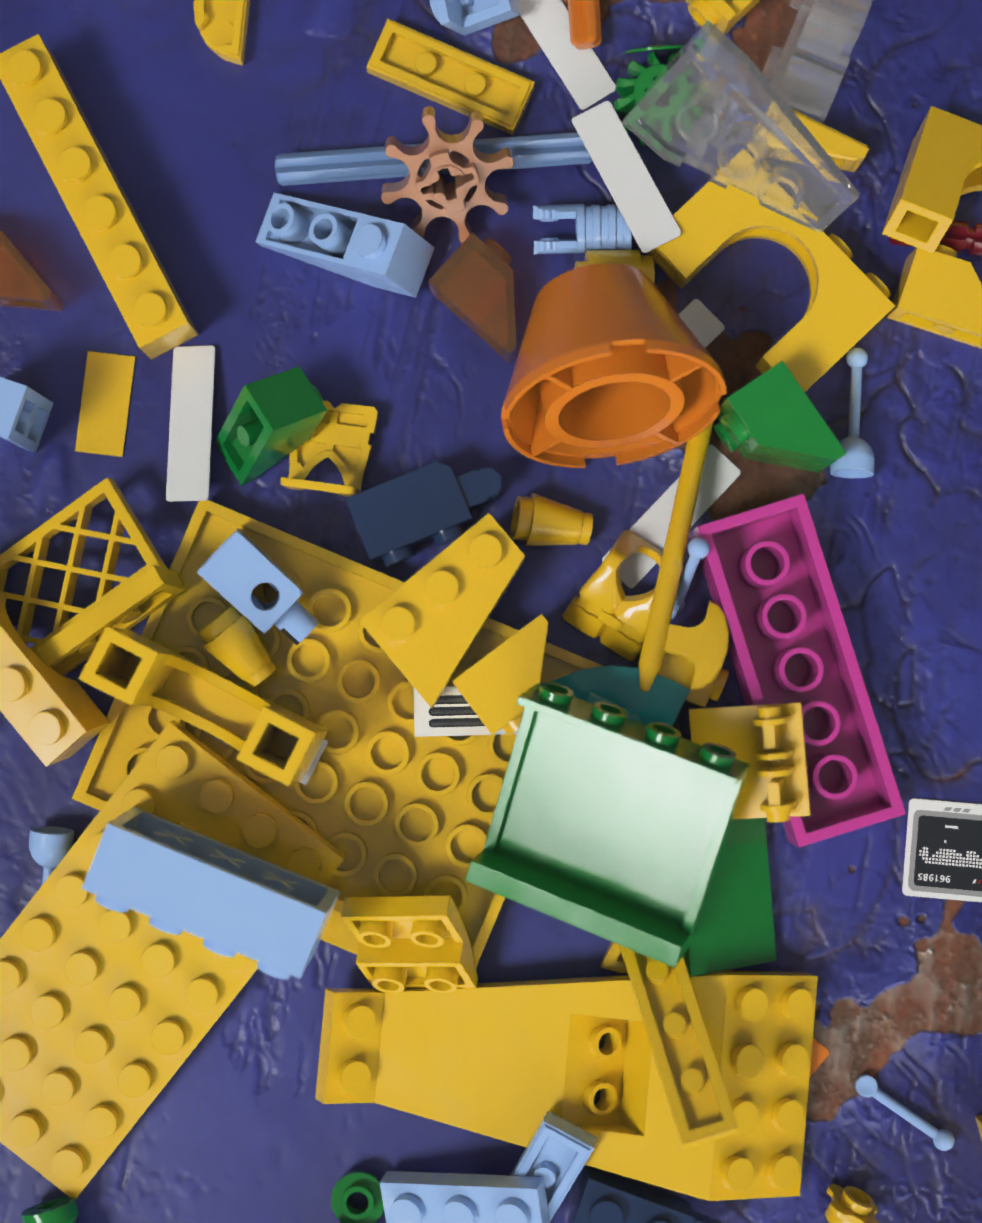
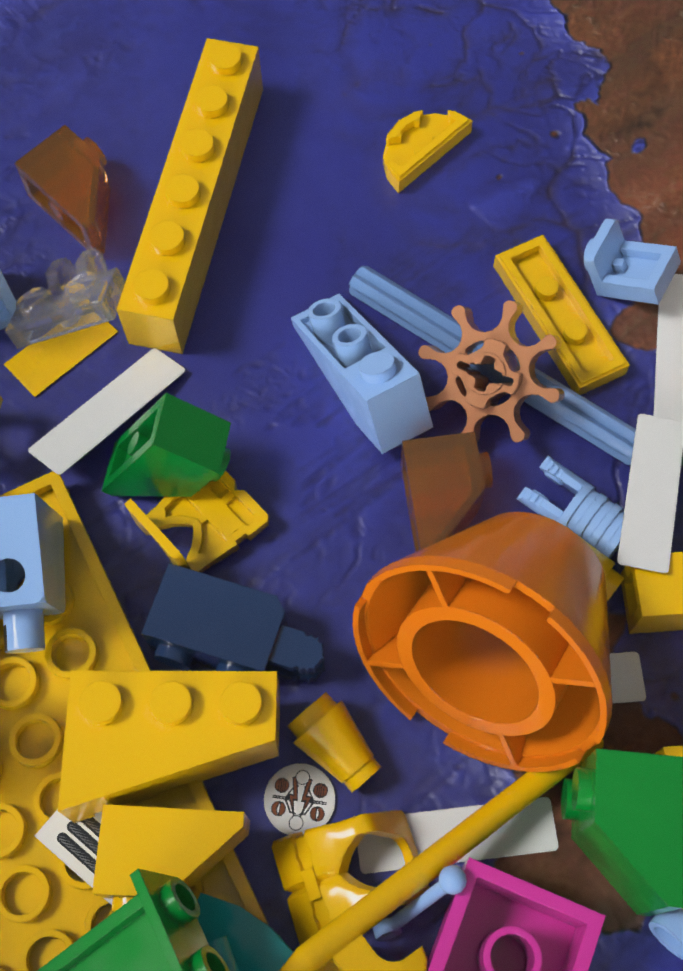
camera: 35 degrees right, 20 degrees down
none -> clear hinge [5,248,126,349]
none -> white sticker [264,764,335,835]

